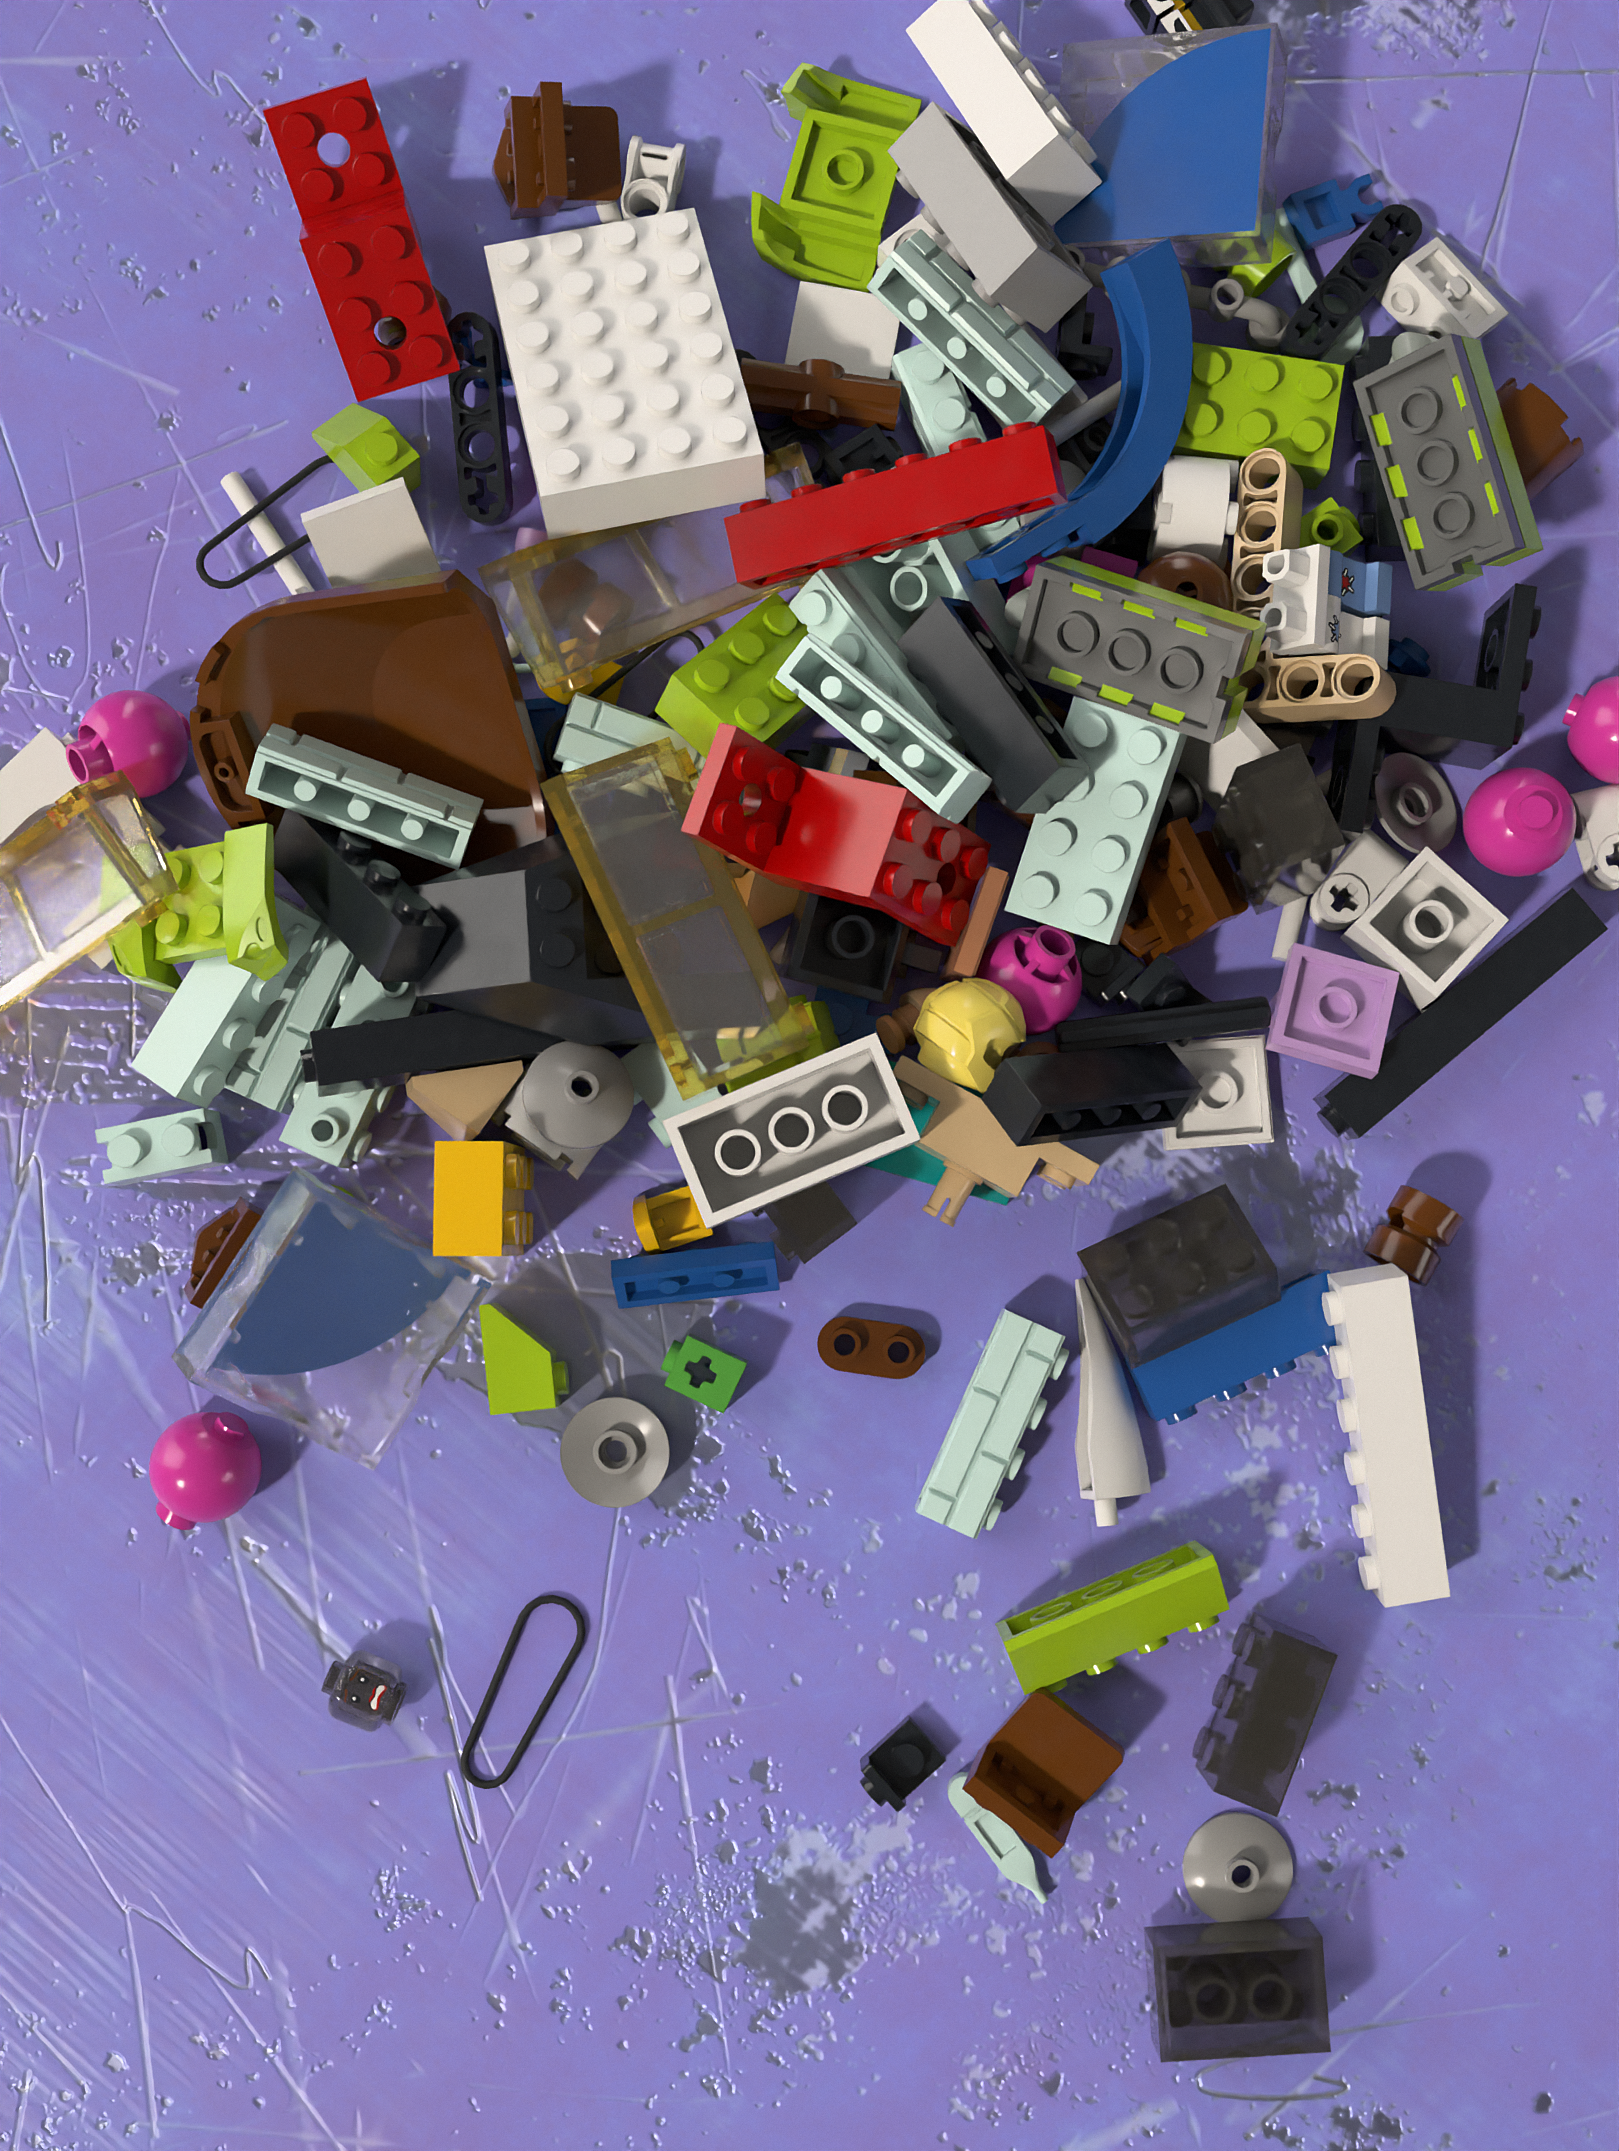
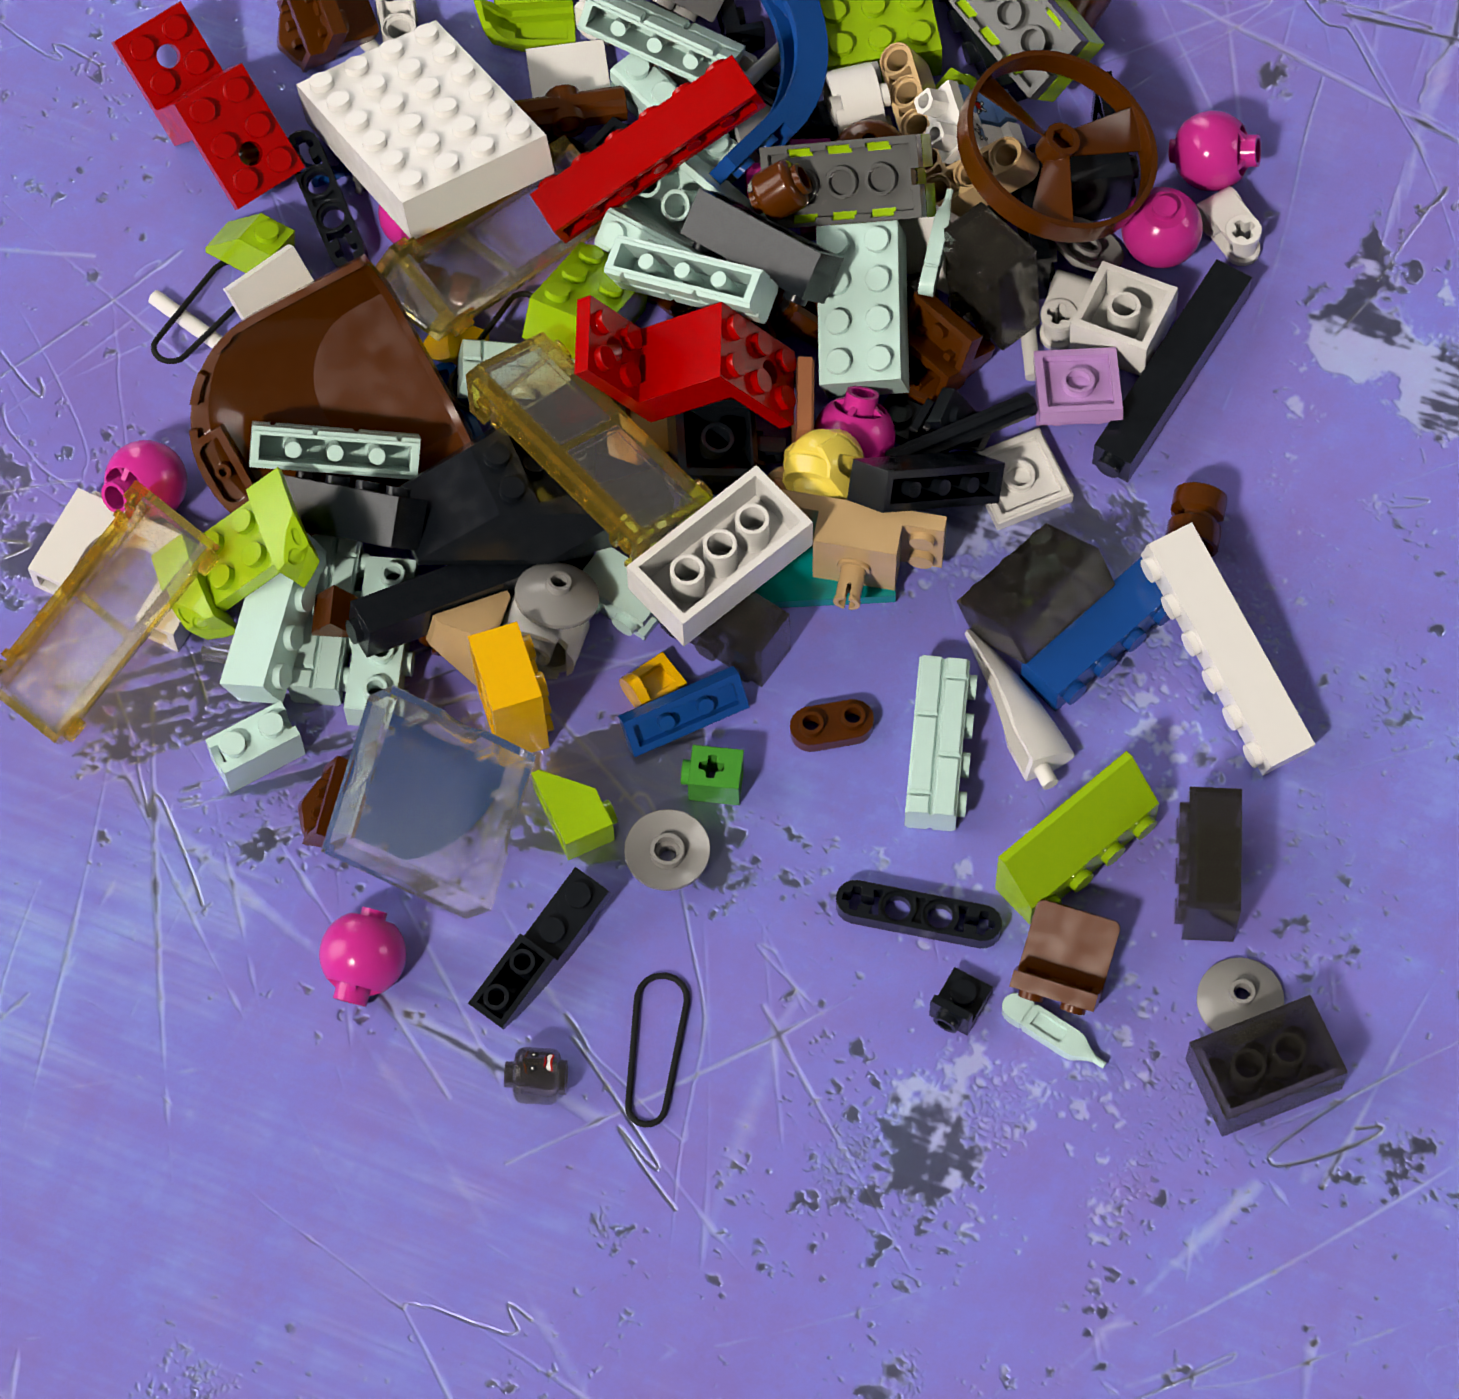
camera: 20 degrees left, 20 degrees down
none -> reddish brown slope [312,585,358,637]
none -> black slope [468,867,612,1030]
none -> reddish brown head [748,159,812,221]
none -> black beam [836,880,1002,948]
none -> light aqua piece [918,189,954,297]
none -> reddish brown piece [957,50,1158,243]

